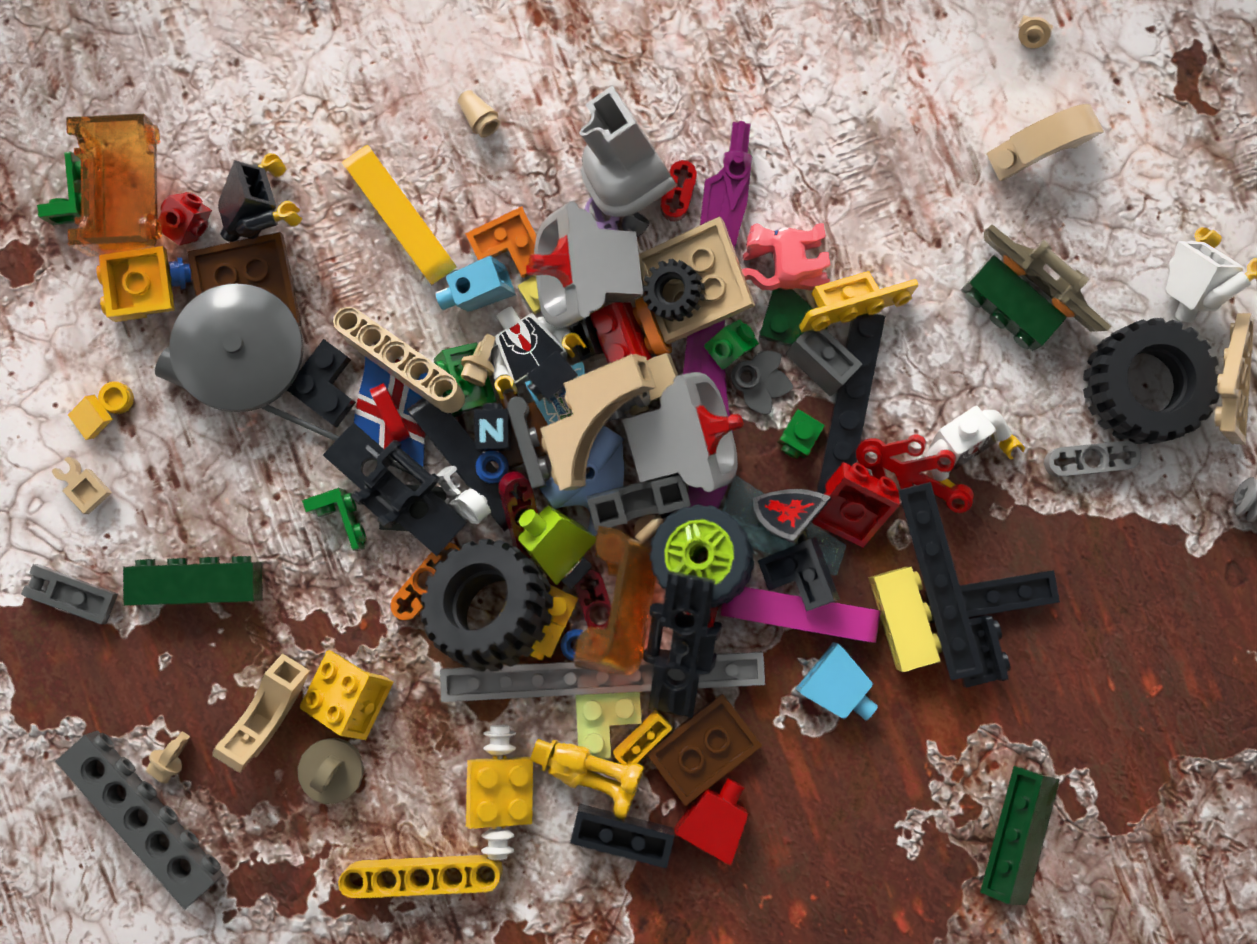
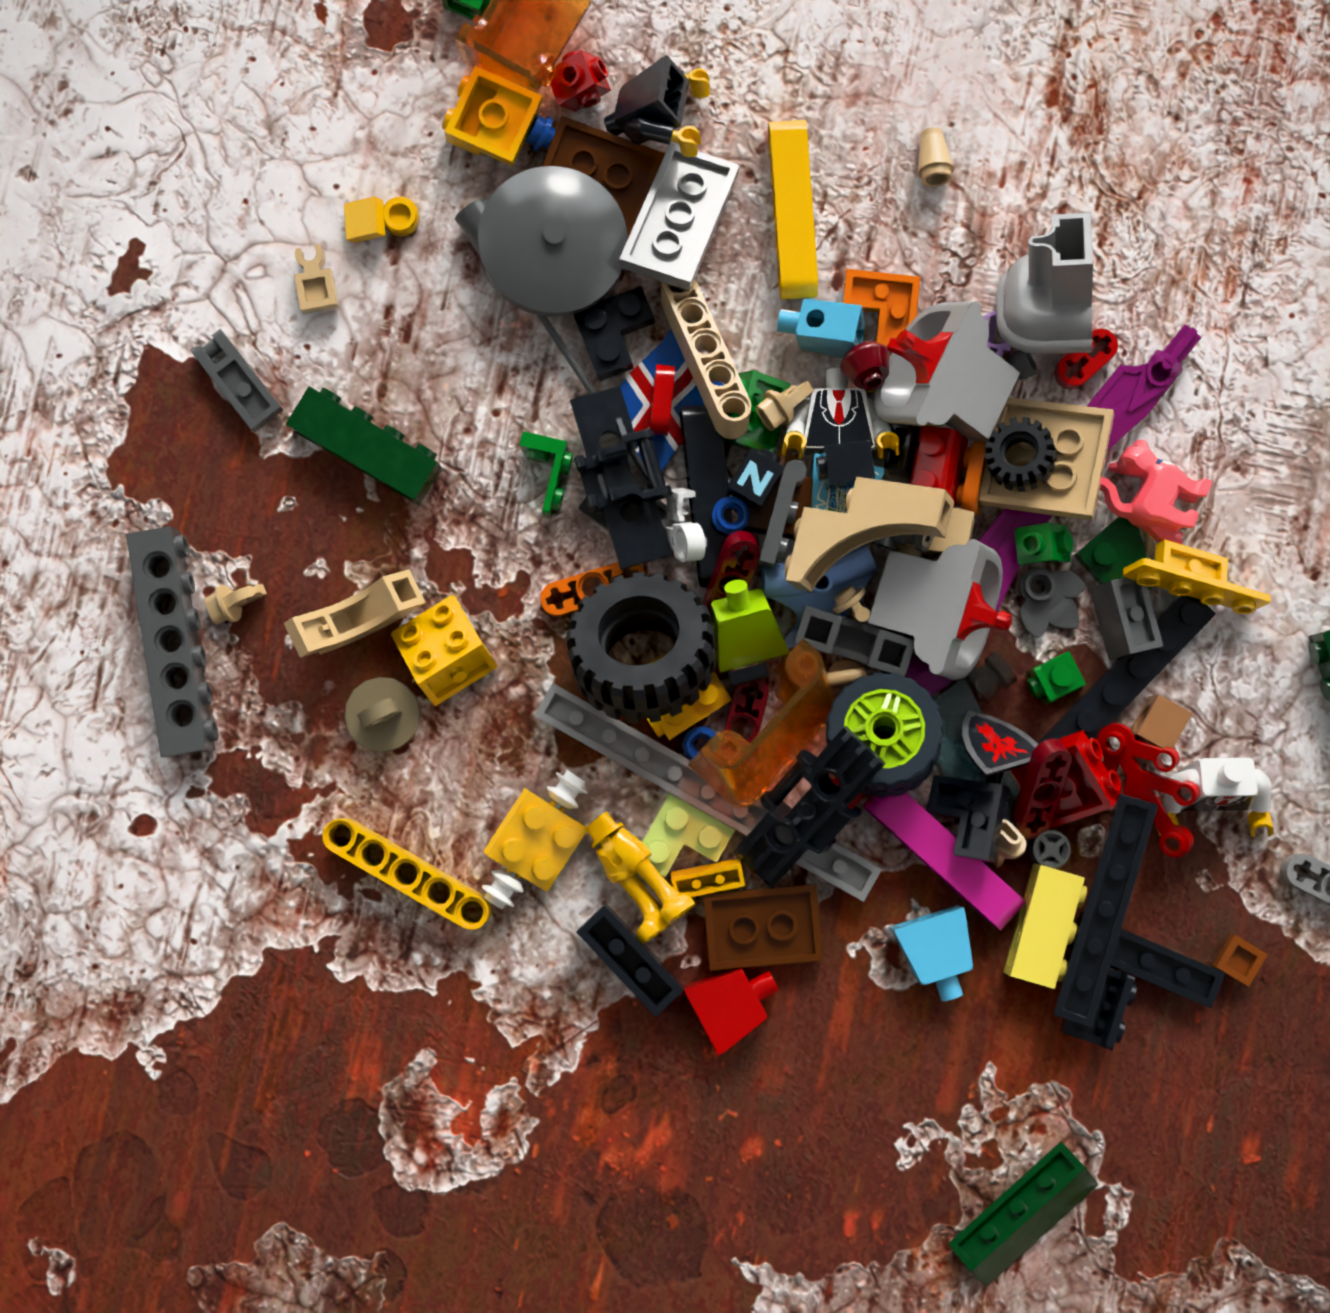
camera: 30 degrees right, 0 degrees up
none -> plate [619,143,740,291]
none -> tan plate [832,585,870,622]
none -> dark red cone [840,341,890,391]
none -> clear smoke wheel [965,652,1017,704]
none -> tan piece [993,819,1026,868]
none -> dark red beam [1012,739,1072,838]
none -> dark grey wheel [1027,830,1071,868]
none -> medium nougat brick [1131,694,1192,748]
none -> dark orange plate [1212,933,1268,987]

